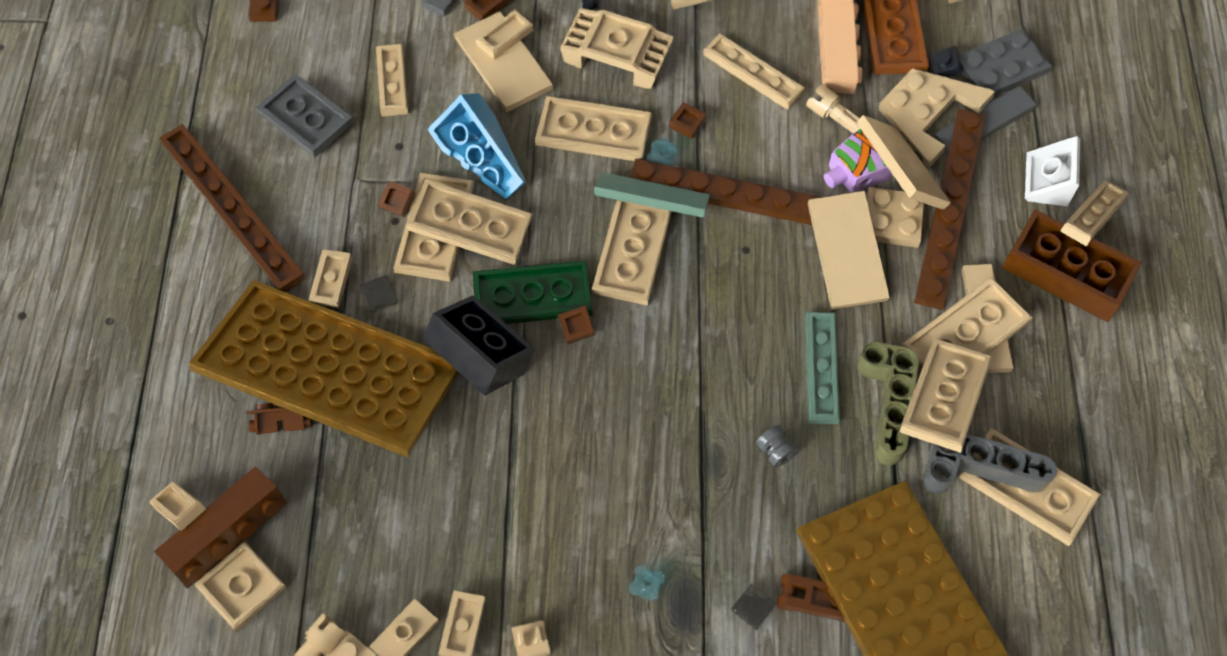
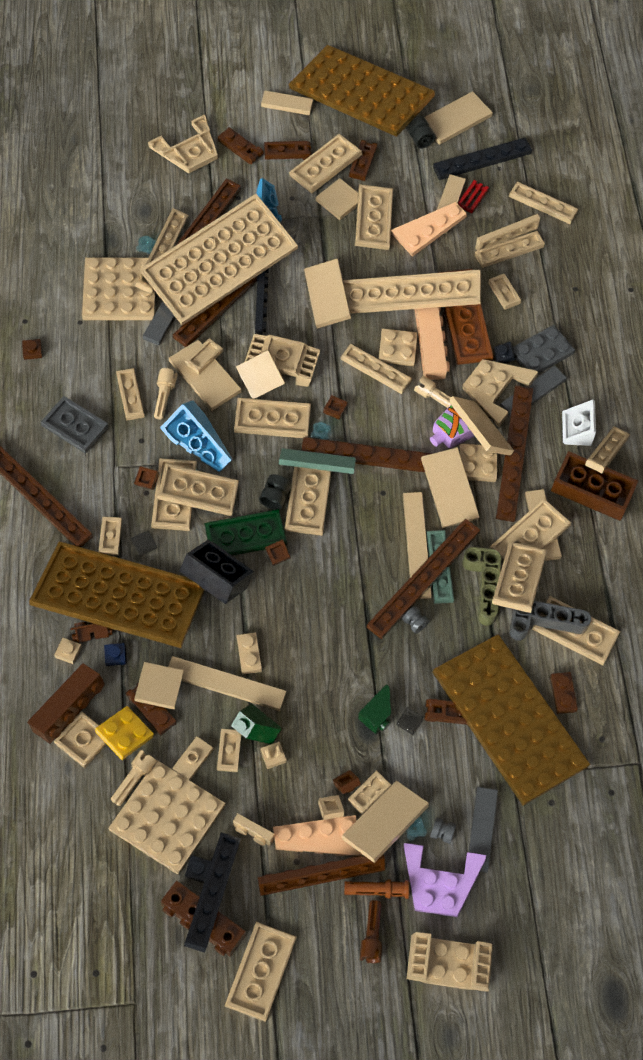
camera: 10 degrees left, 0 degrees up
tan tile [149,481,206,531] -> none
clear light blue plate [629,565,665,601] -> none
none -> tan plate [55,638,82,664]
none -> yellow plate [95,706,154,760]
none -> dark blue plate [104,643,126,666]
none -> reddish brown plate [125,682,177,736]
none -> tan tile [135,662,184,709]
none -> tan piece [154,368,178,420]
none -> tan tile [168,656,286,711]
none -> dark green slope [231,703,283,744]
none -> tile [236,350,286,399]
none -> tan plate [236,632,262,675]
none -> pearl dark grey wheel [259,474,291,510]
none -> dark green slope [358,684,391,734]
none -> reddish brown plate [366,518,480,640]
none -> tan plate [379,329,417,366]
none -> tan tile [403,492,432,599]
none -> reddish brown plate [550,672,578,714]

